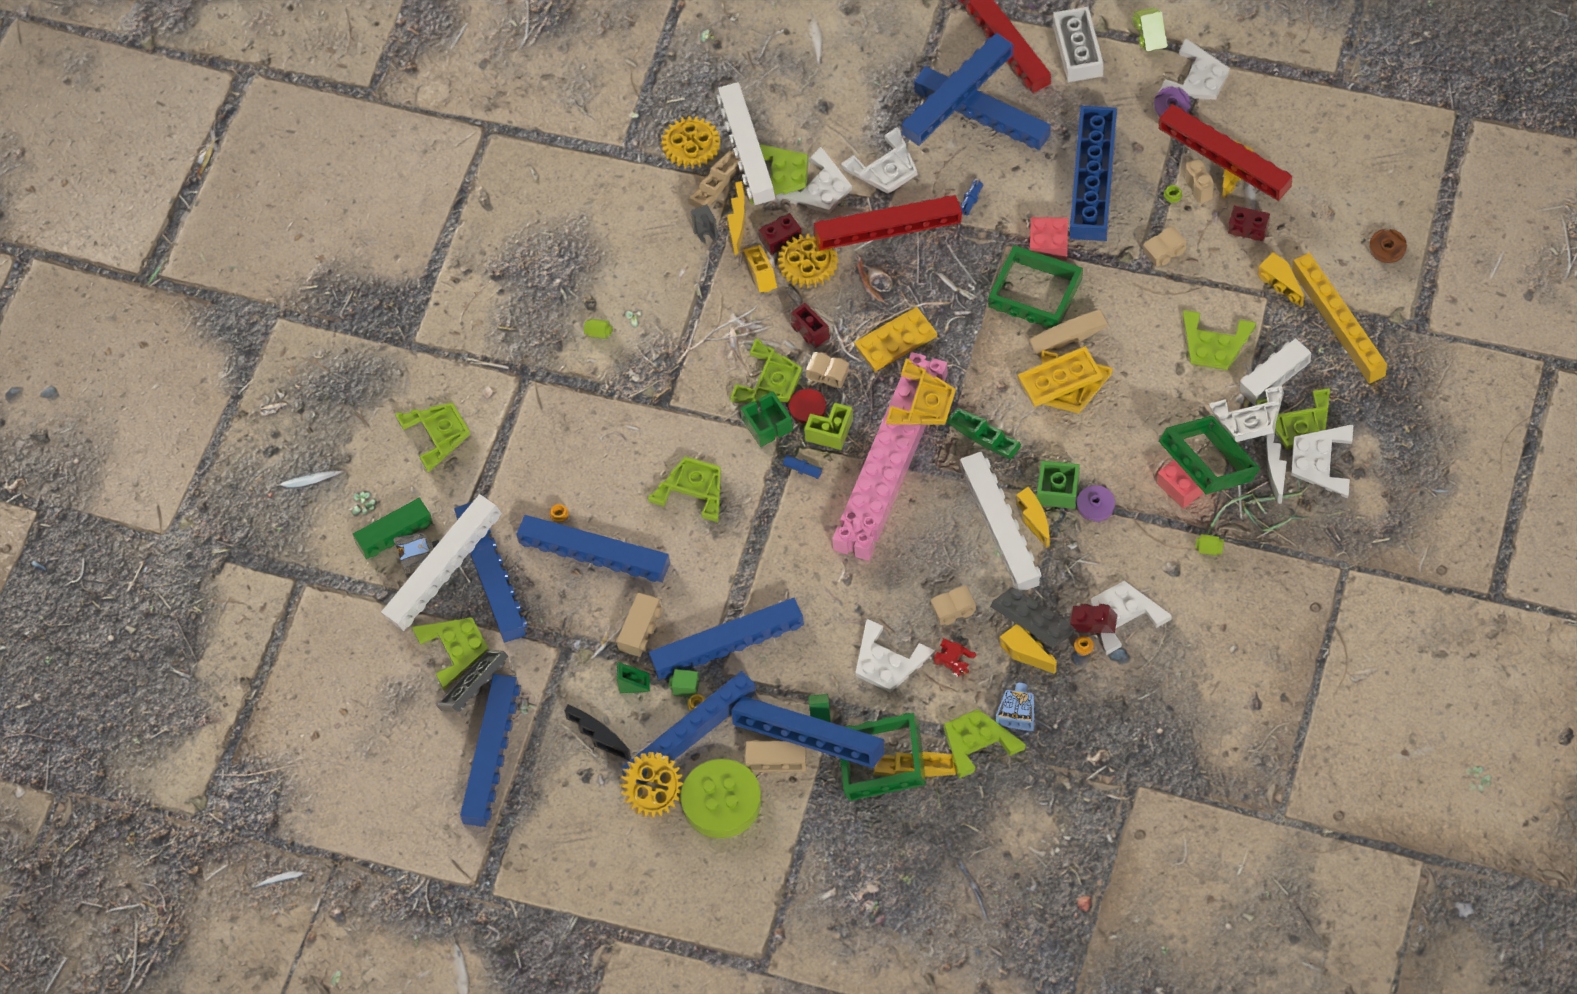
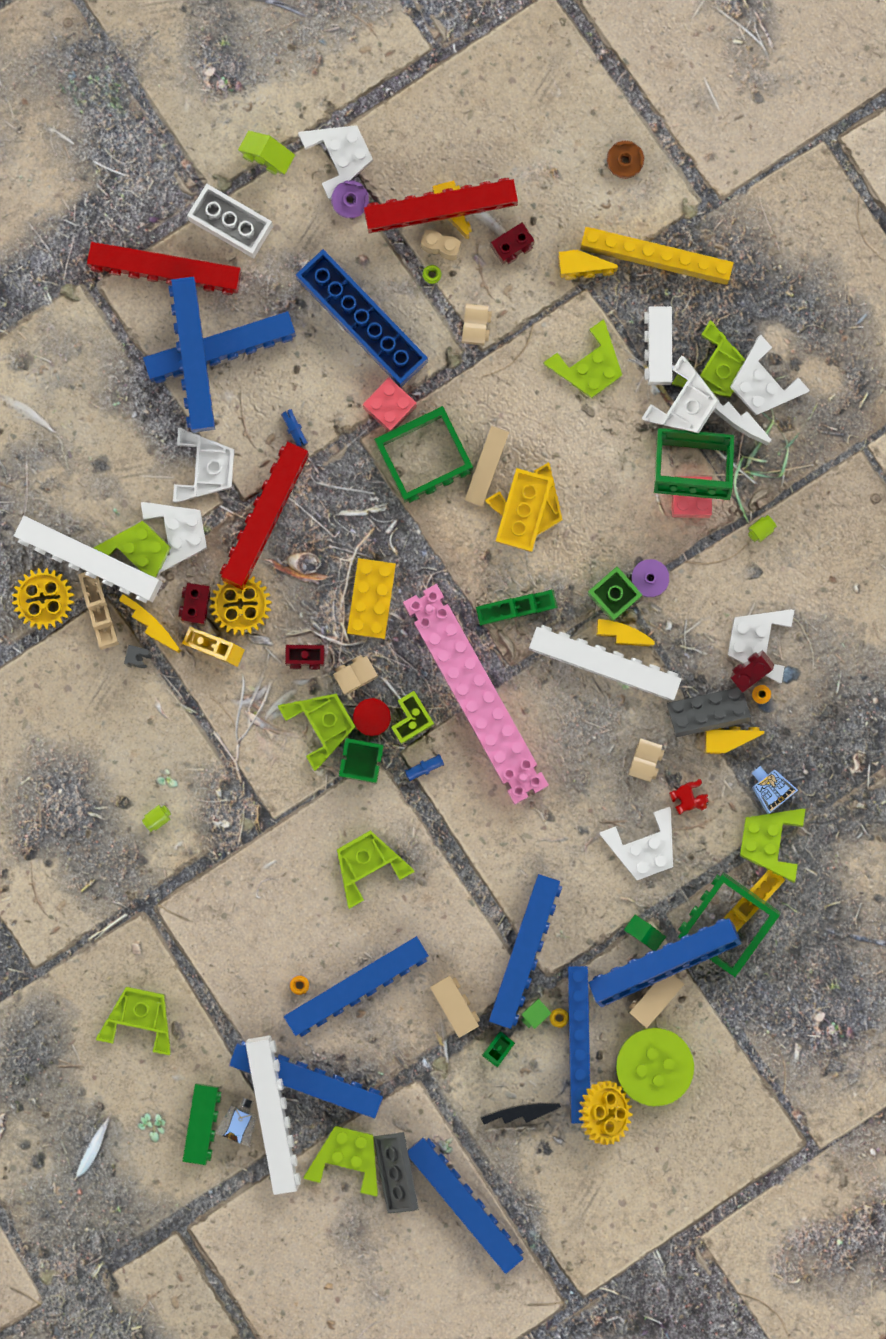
camera: 55 degrees left, 25 degrees up
yellow wing [885,358,956,425] -> none

